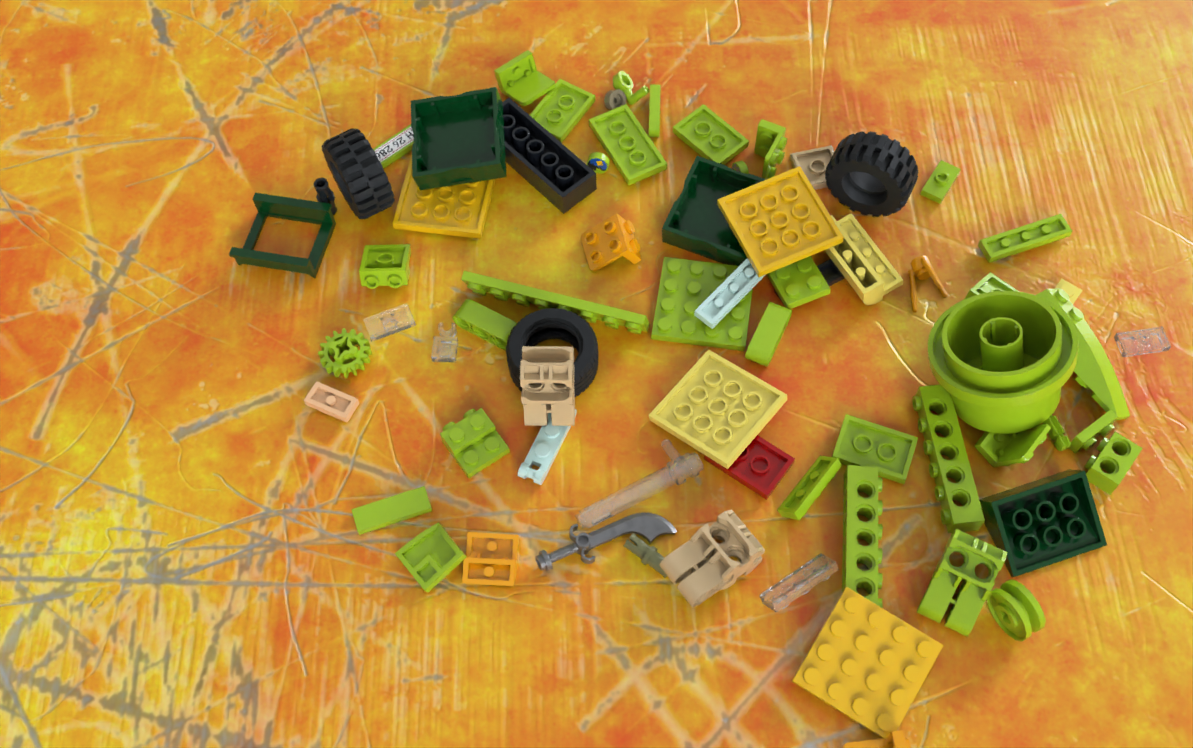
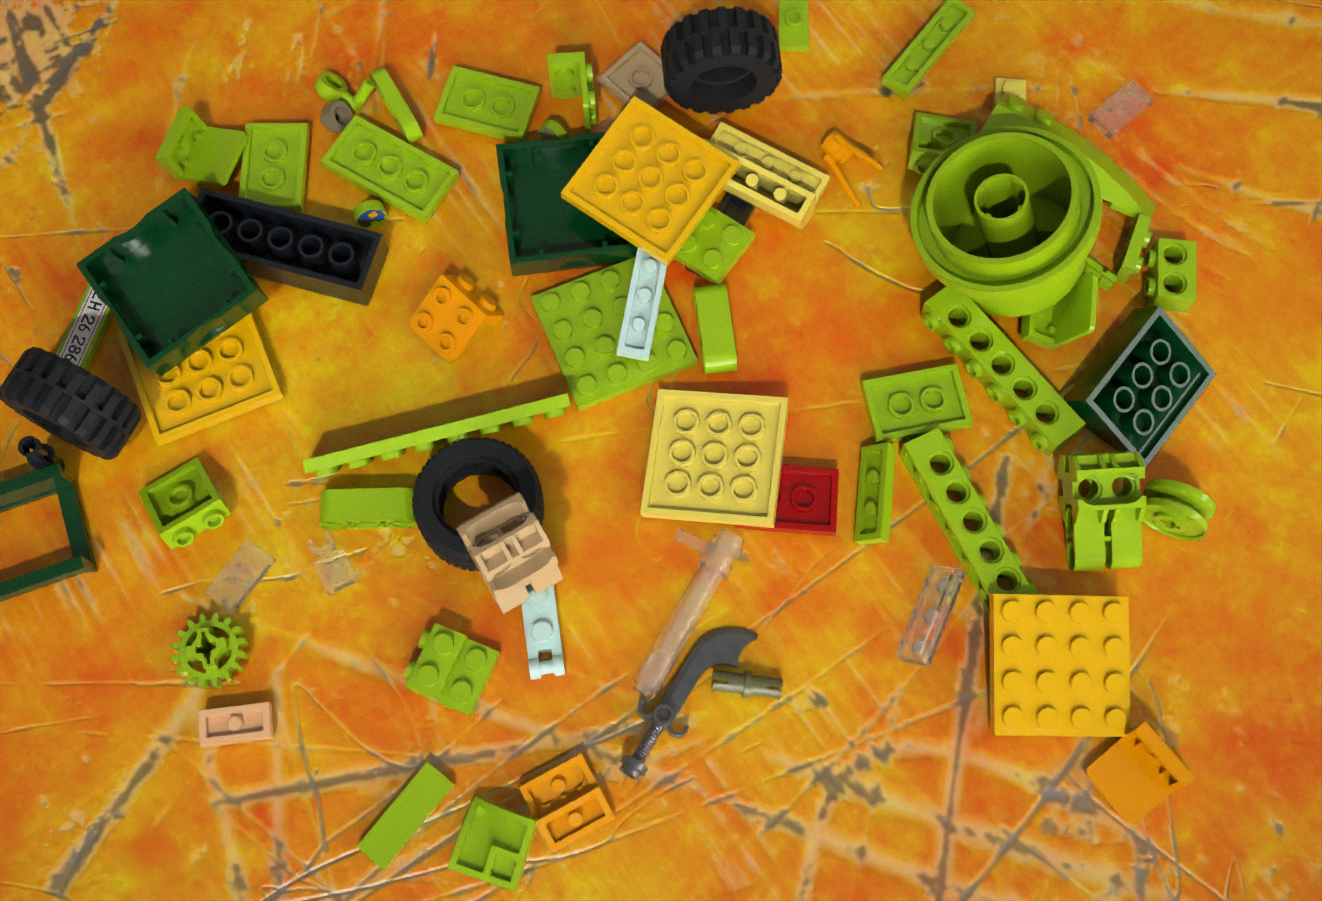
camera: 35 degrees left, 10 degrees up
tan connector [659,510,765,607] -> none

